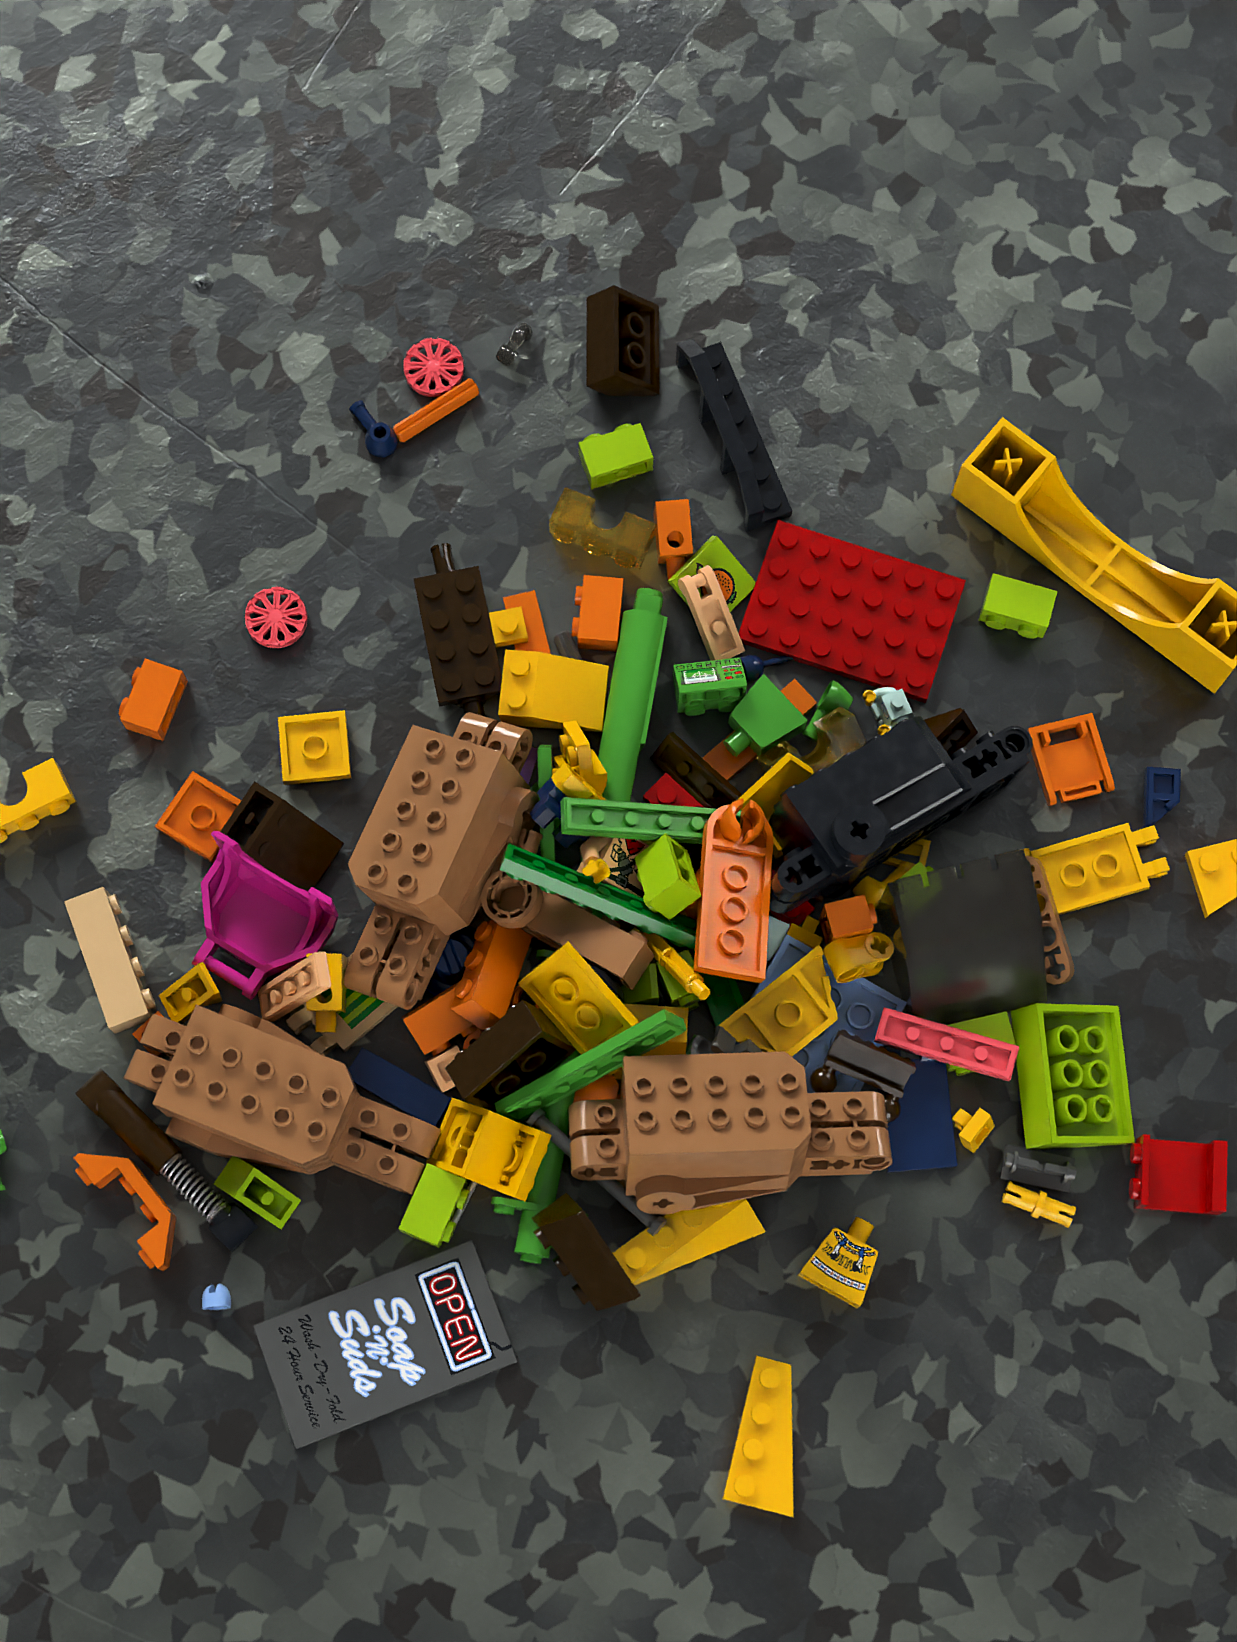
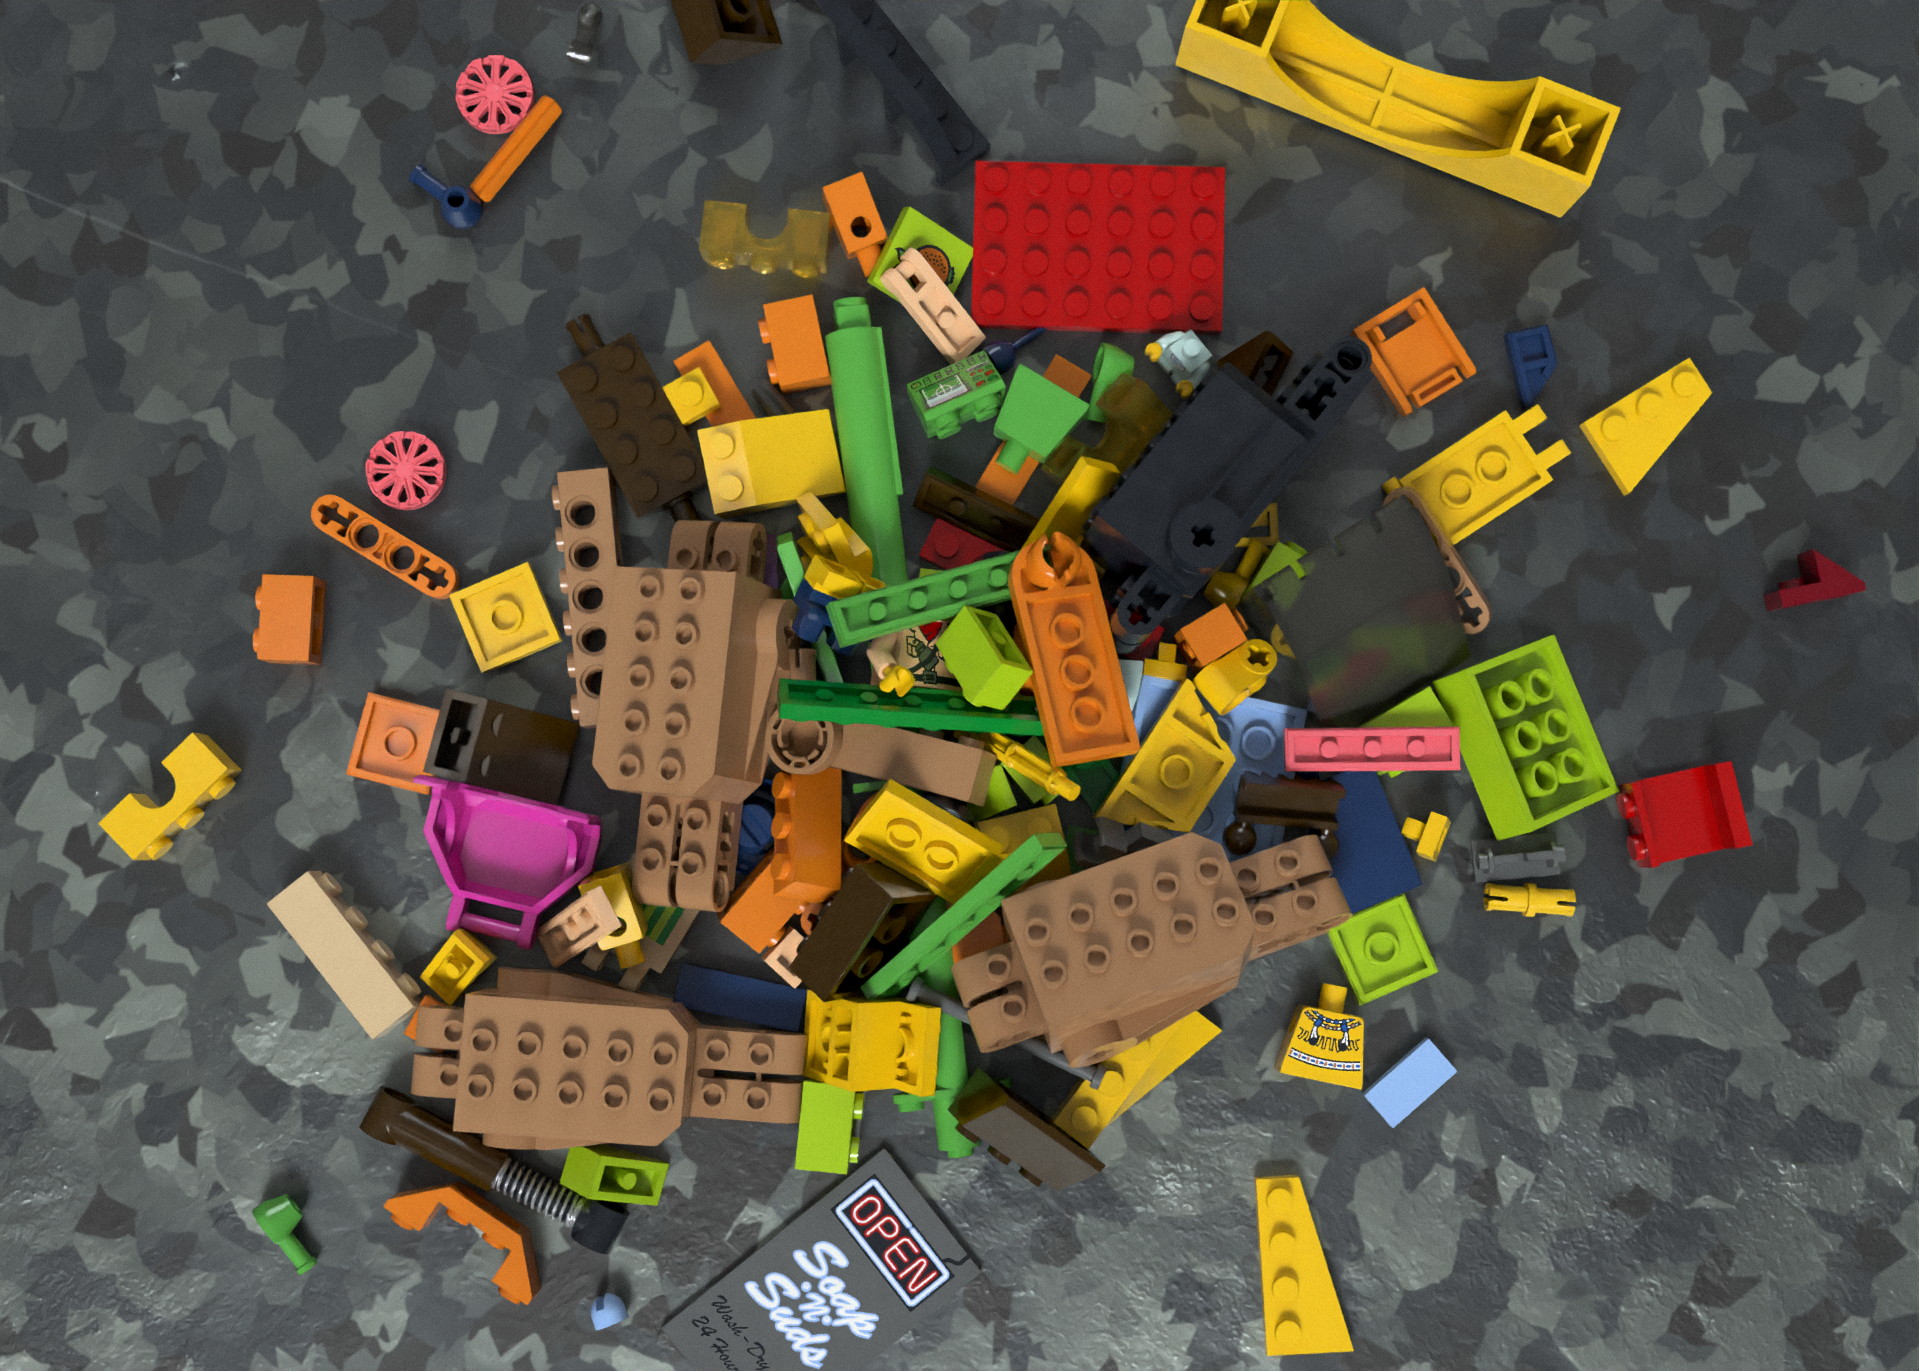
camera: 15 degrees left, 10 degrees up
lime brick [579,423,653,490] -> none
lime brick [979,573,1058,639] -> none
none -> orange beam [311,494,460,600]
none -> medium nougat brick [552,467,623,729]
none -> lime tile [1326,893,1438,1006]
none -> light blue tile [1362,1037,1457,1128]

